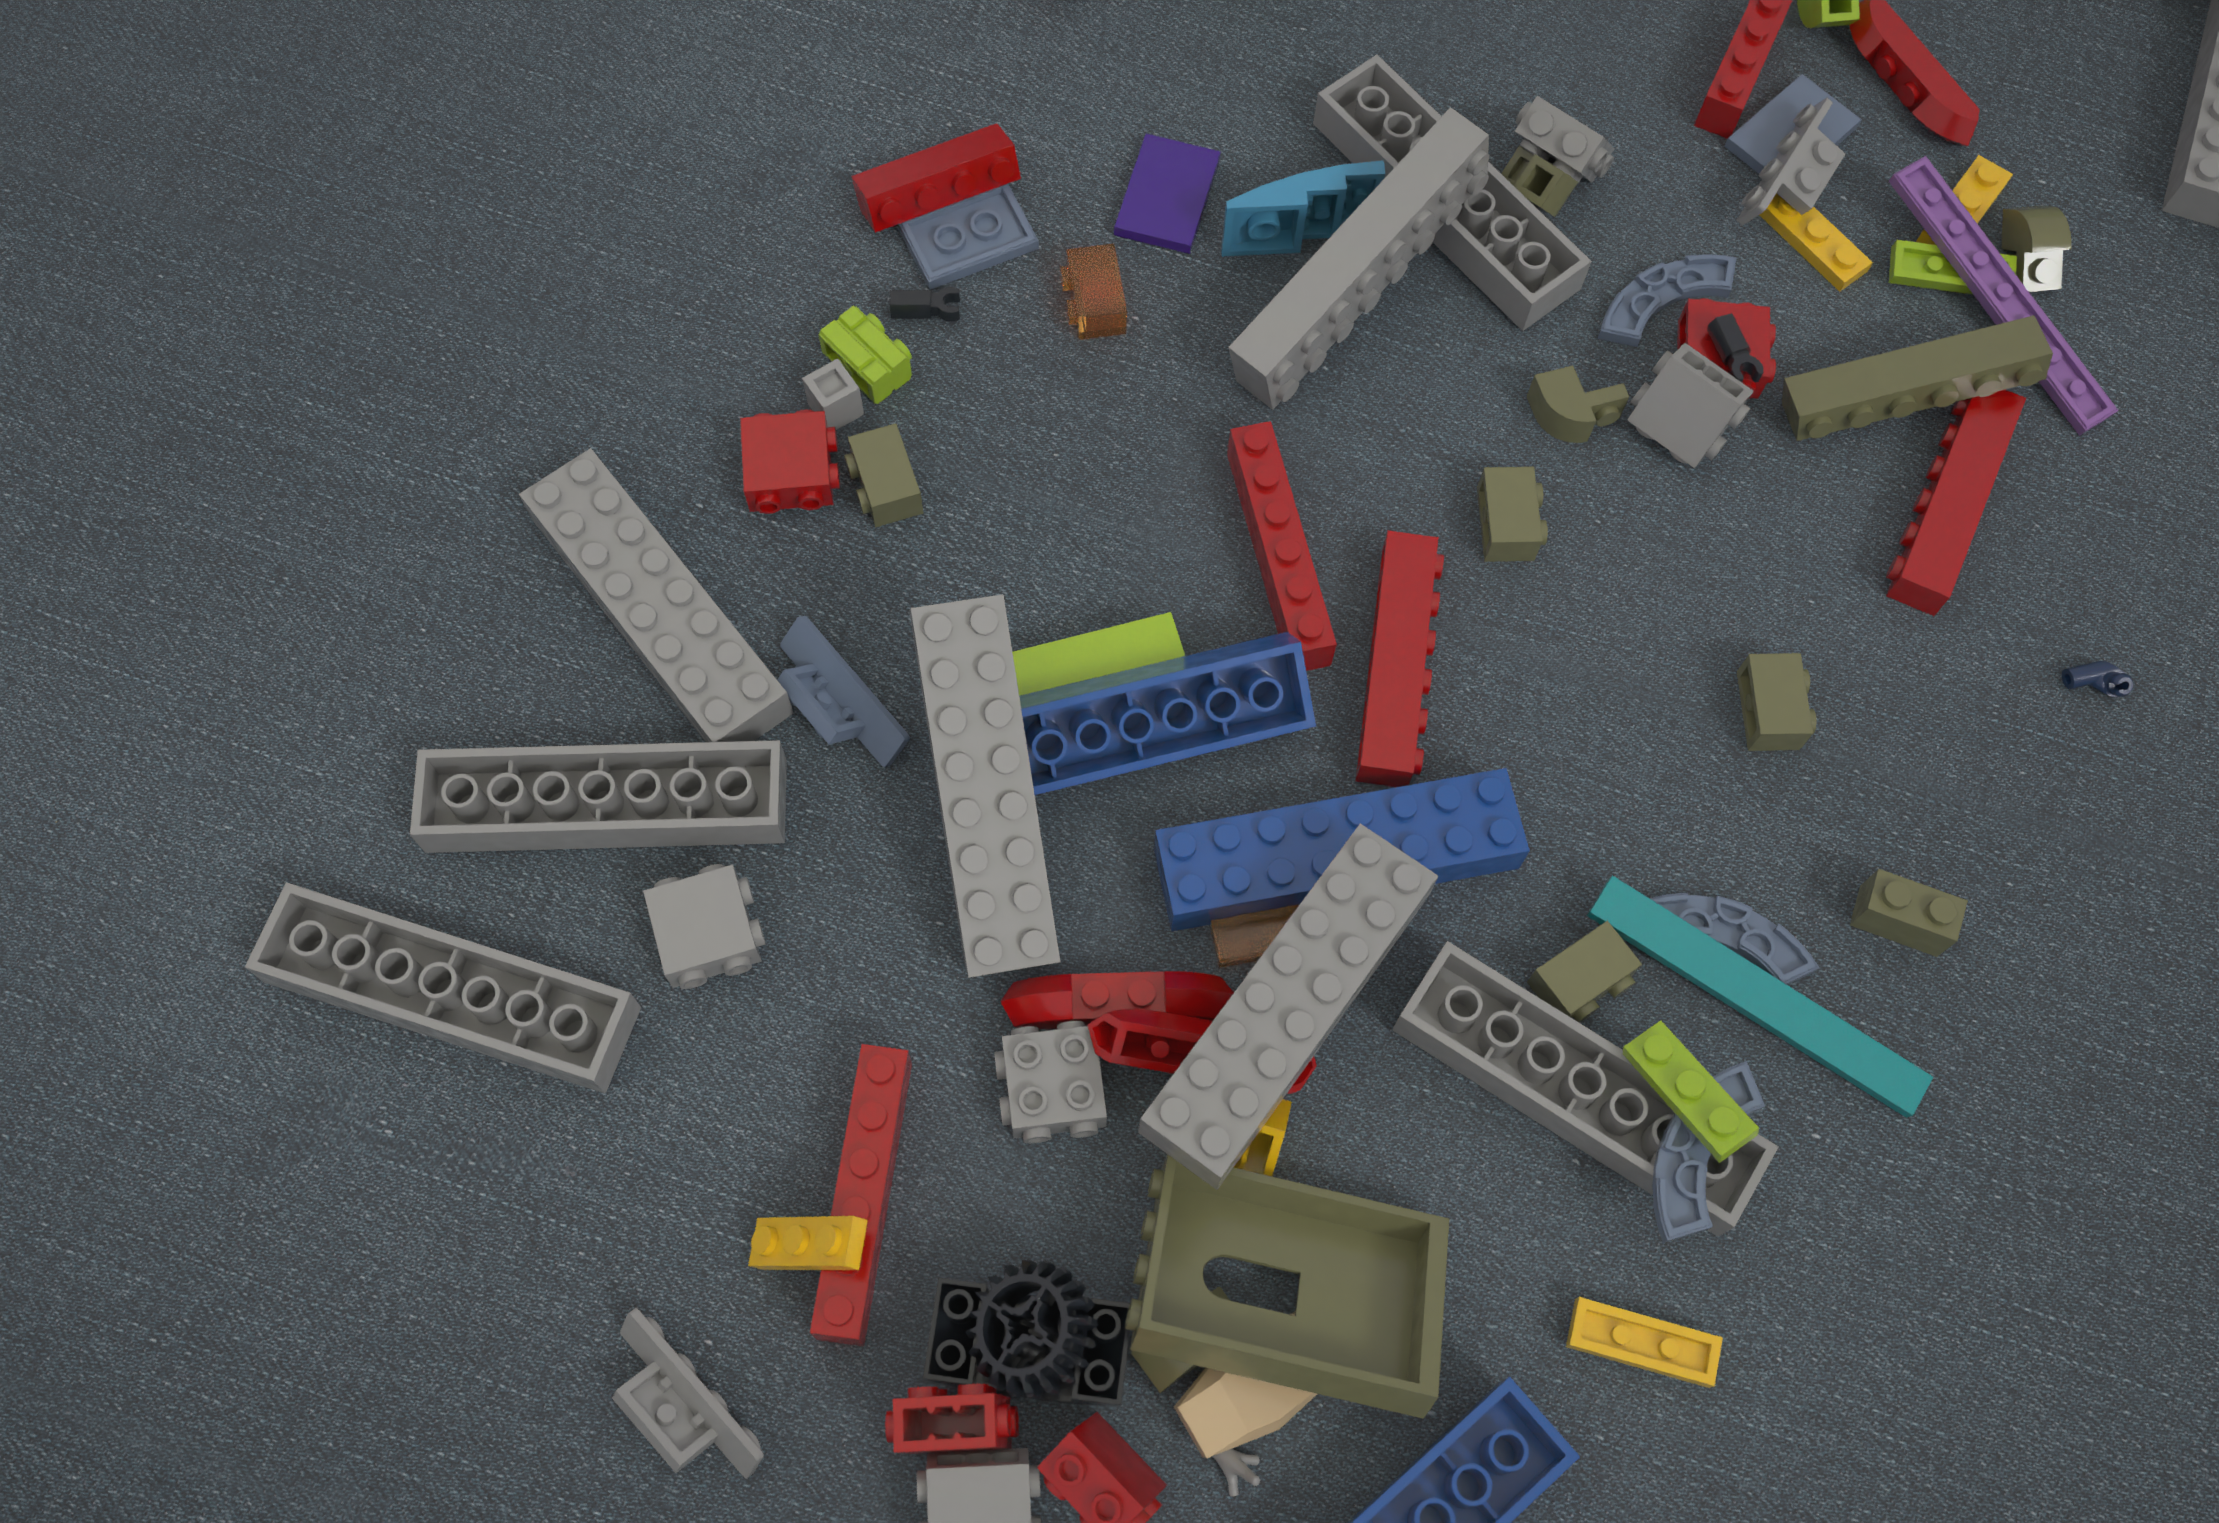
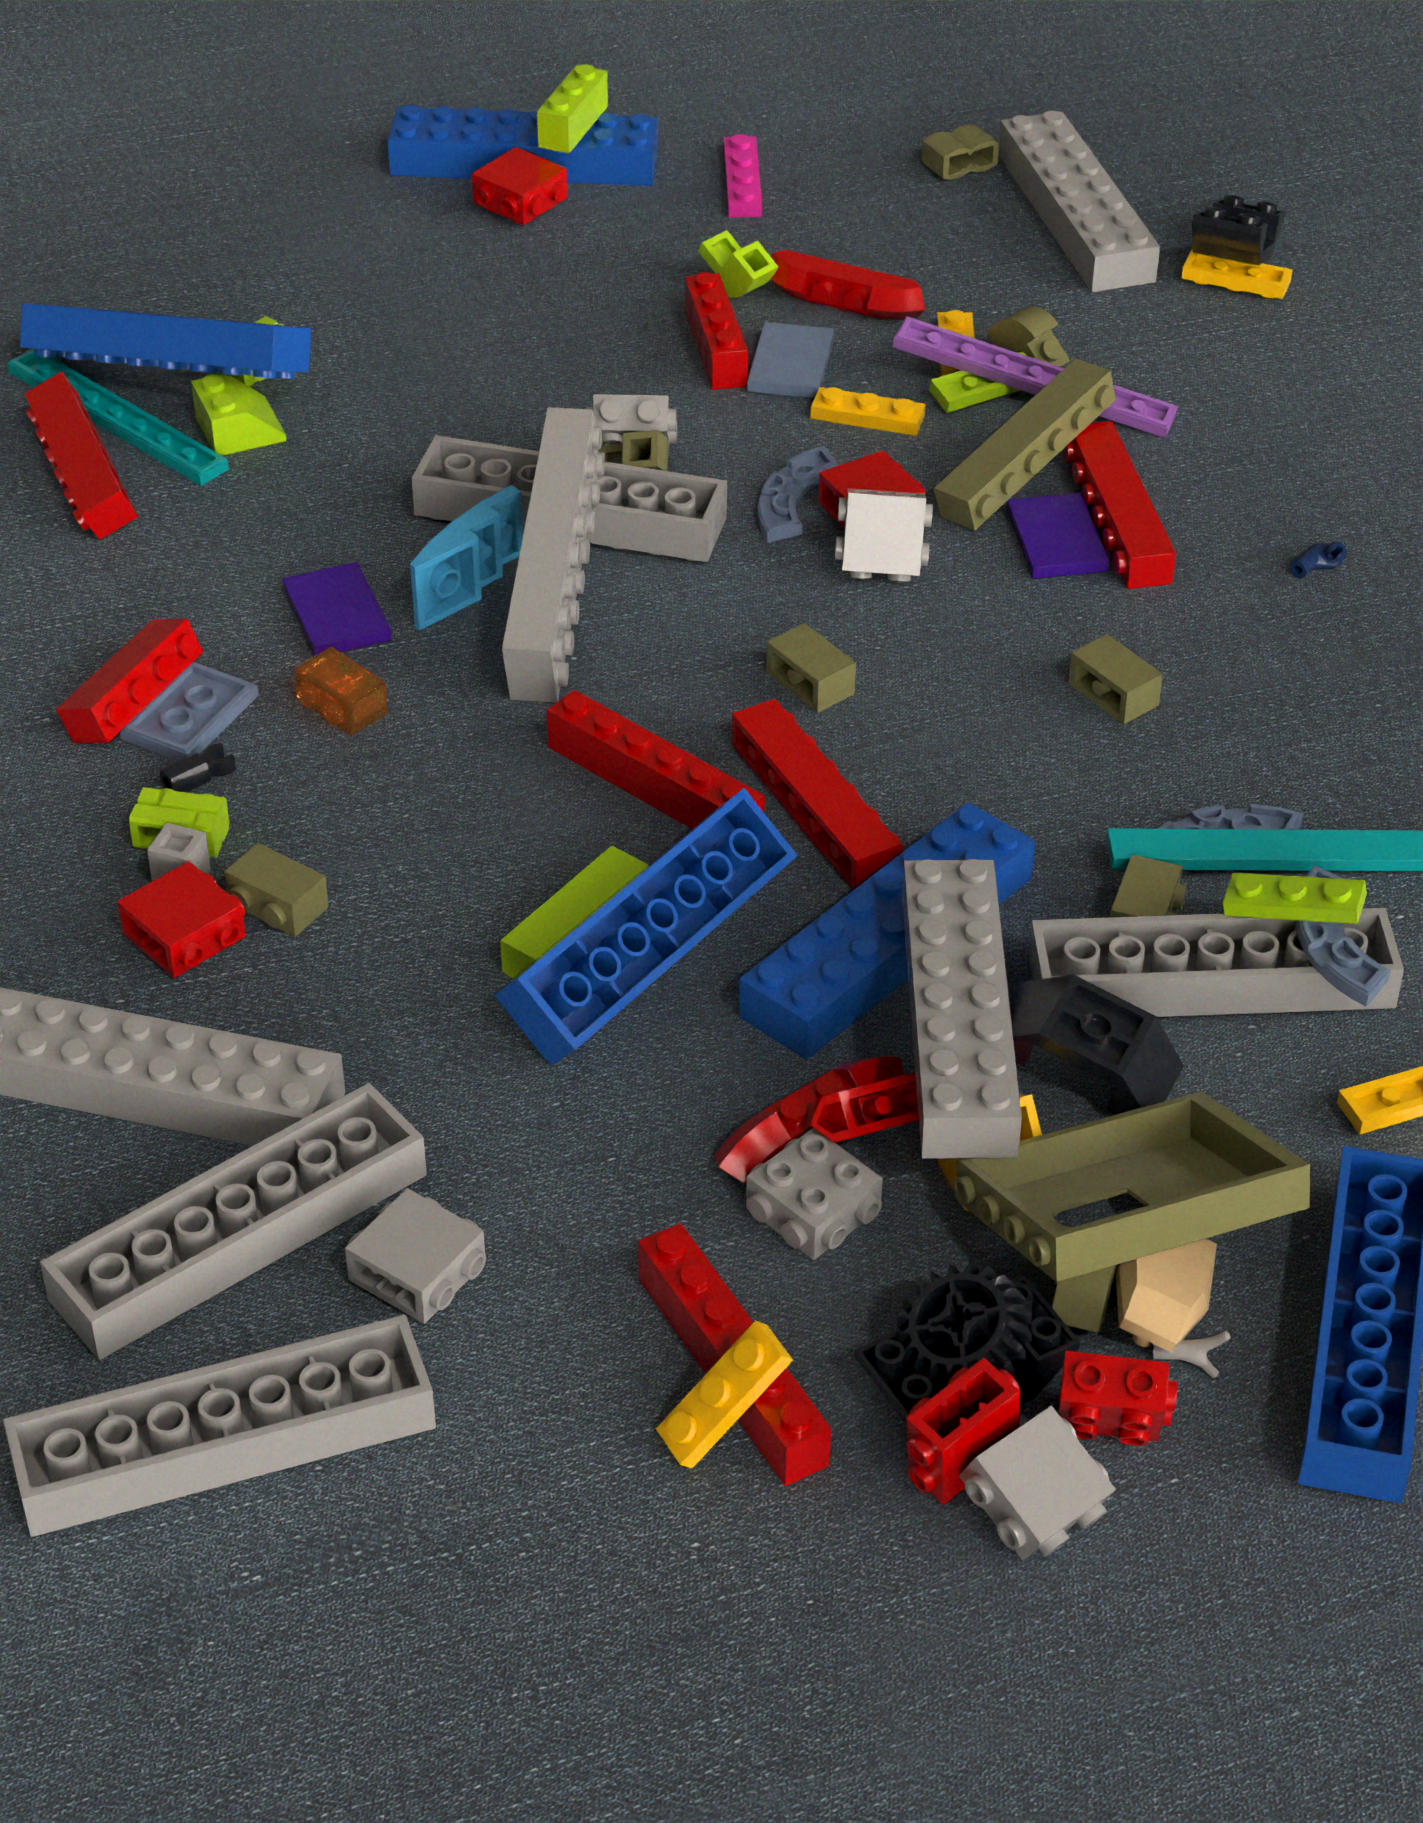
camera: 35 degrees left, 25 degrees down
light grey bracket [612,1308,764,1479] -> none
sand blue bracket [777,616,910,767] -> none
light grey brick [909,594,1060,978] -> none
clear orange tile [1209,904,1299,968] -> none
olive brick [1526,365,1629,443] -> none
black bar [1707,313,1764,383] -> none
light grey bracket [1737,97,1845,226] -> none
olive brick [1850,869,1968,957] -> none
none -> dark purple tile [1007,493,1109,579]
none -> black slope [1009,974,1184,1115]

